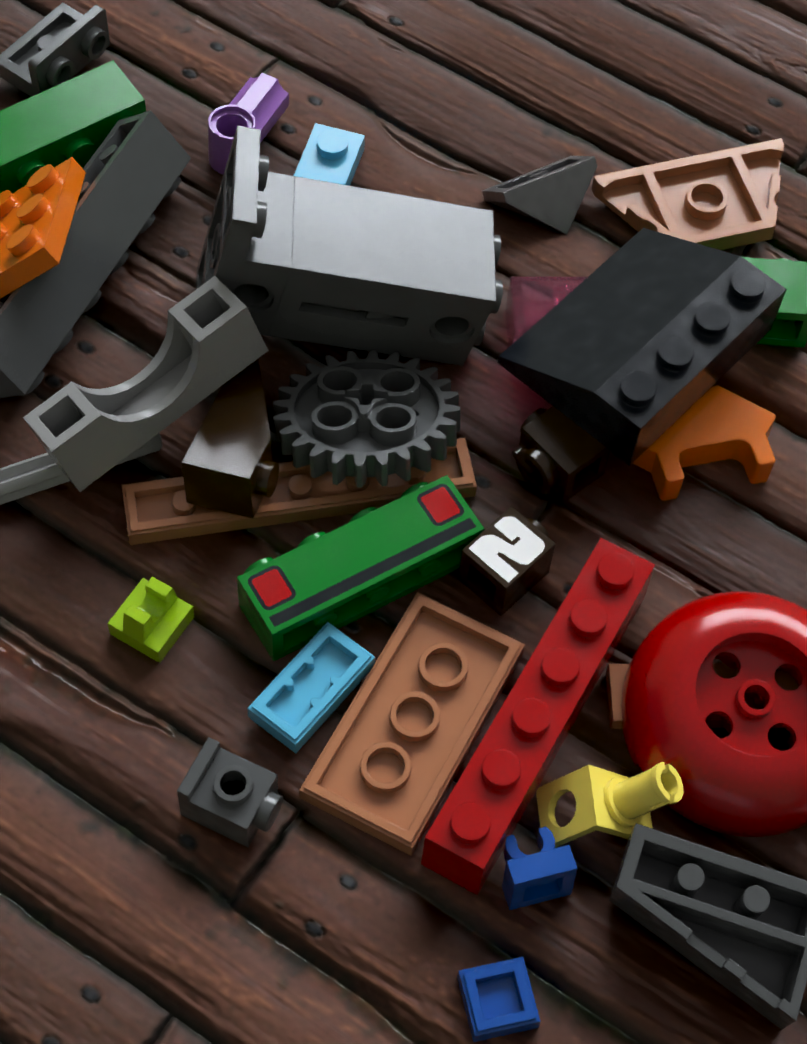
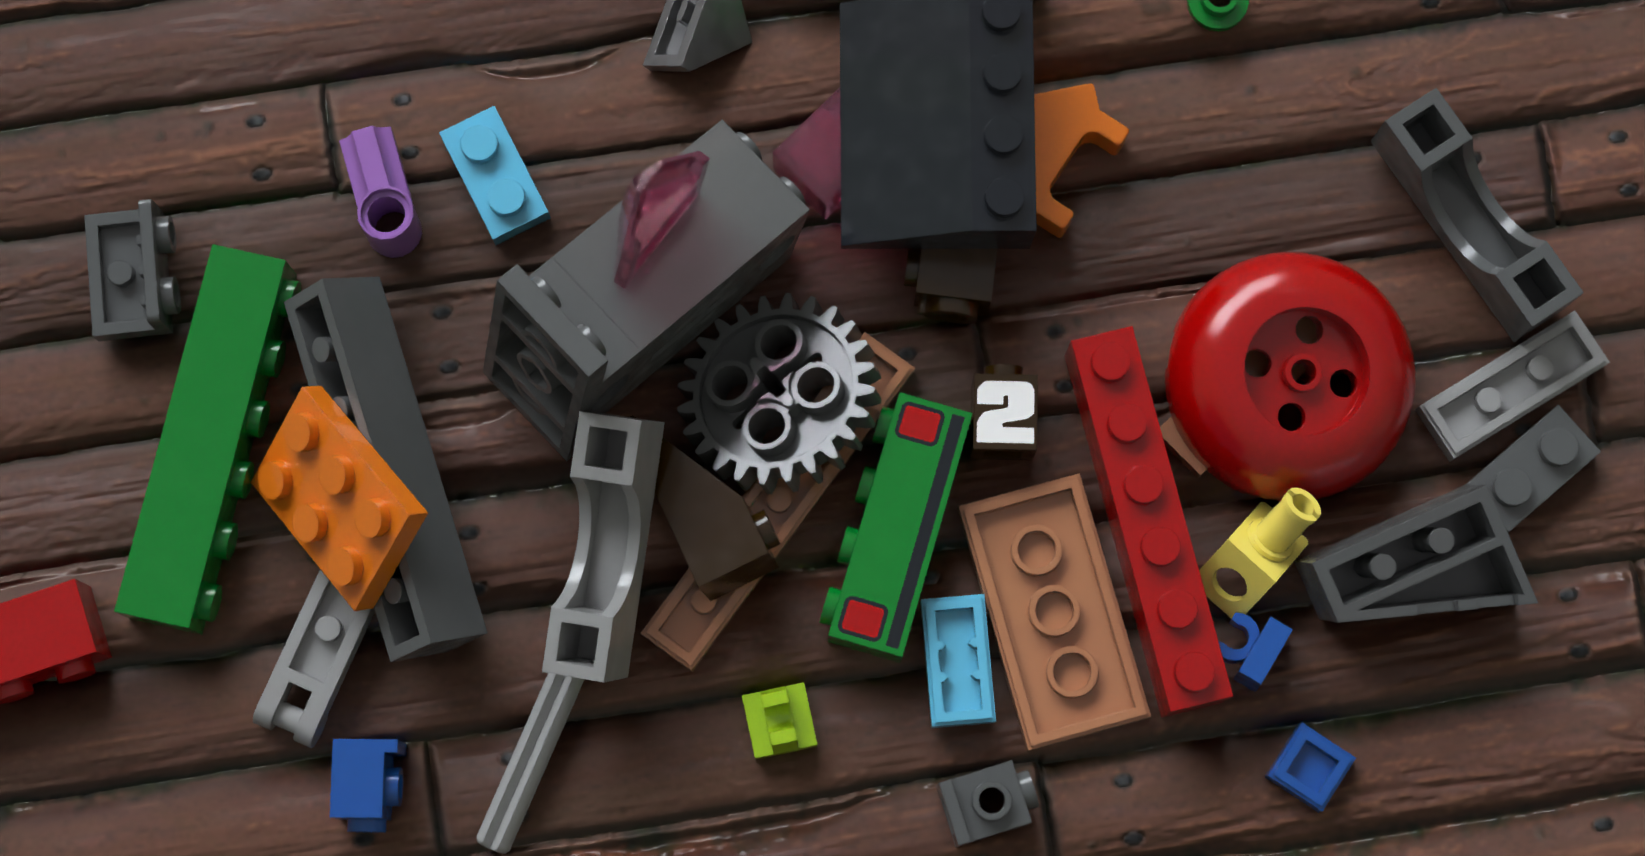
camera: 40 degrees left, 20 degrees up
none -> clear pink slope [614,151,710,289]

